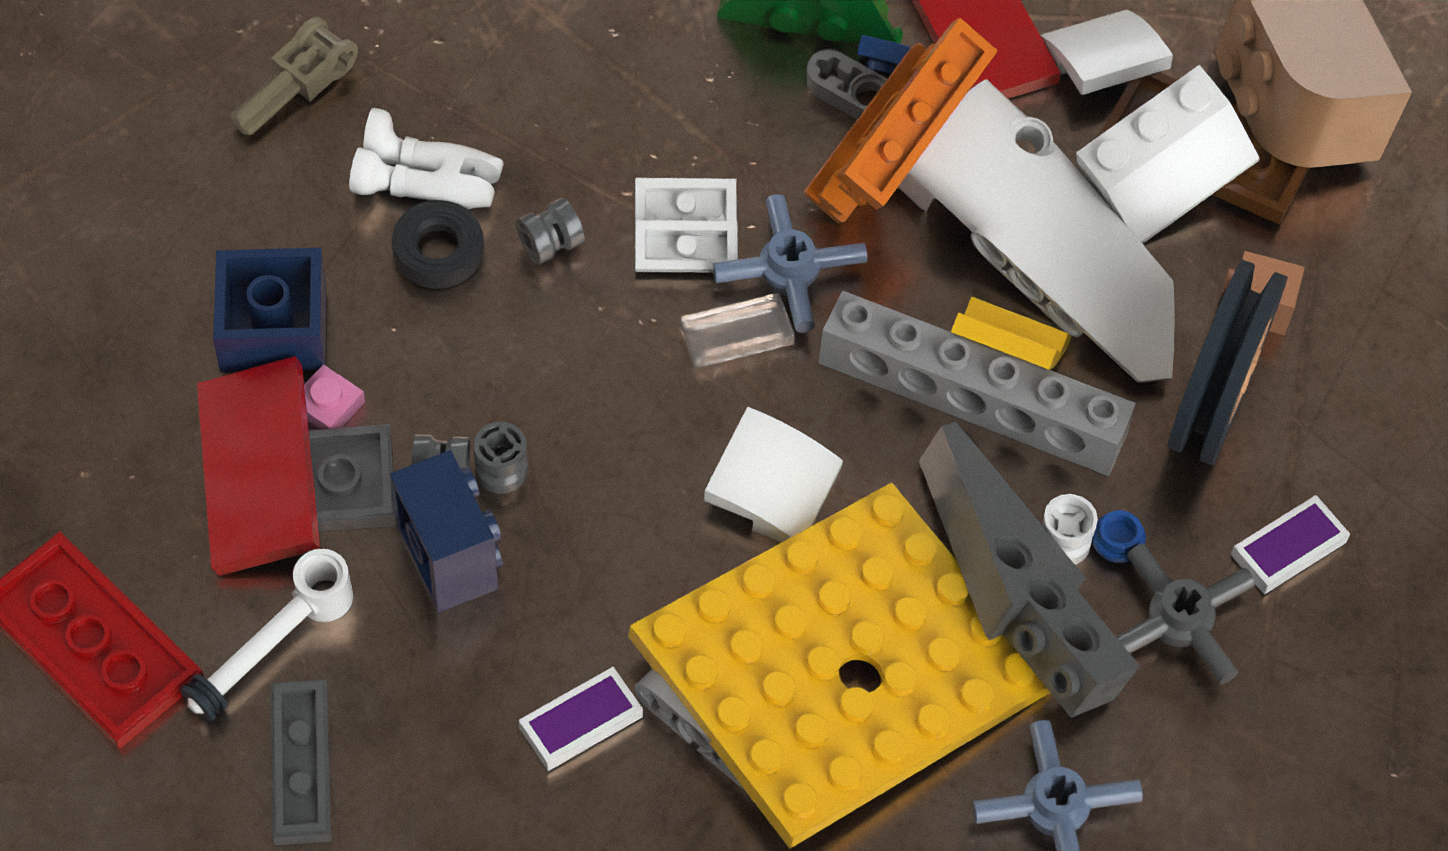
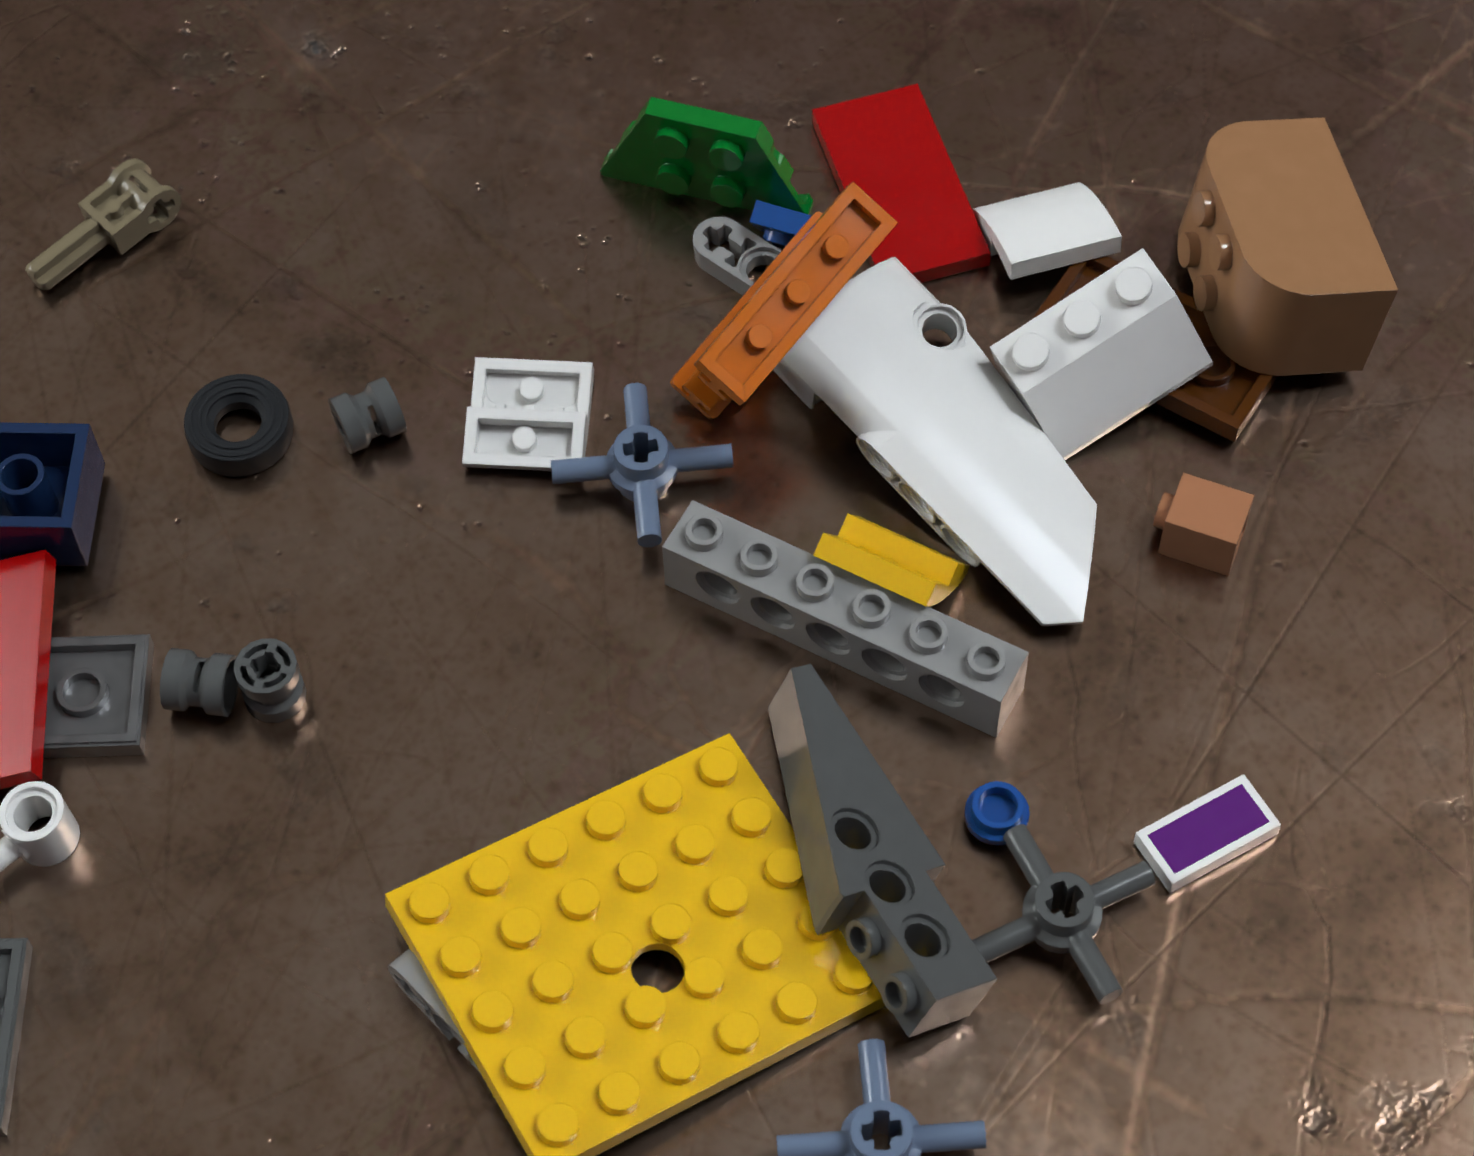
camera: 10 degrees right, 0 degrees up
bright pink plate [304,364,365,430] -> none
white piece [349,108,504,209] -> none
dark blue brick [390,450,503,613] -> none
tile [519,667,643,771] -> none
clear tile [680,293,795,368] -> none
white slope [704,407,843,543] -> none
white wheel [1042,494,1098,565] -> none
black wheel [1167,259,1288,465] -> none

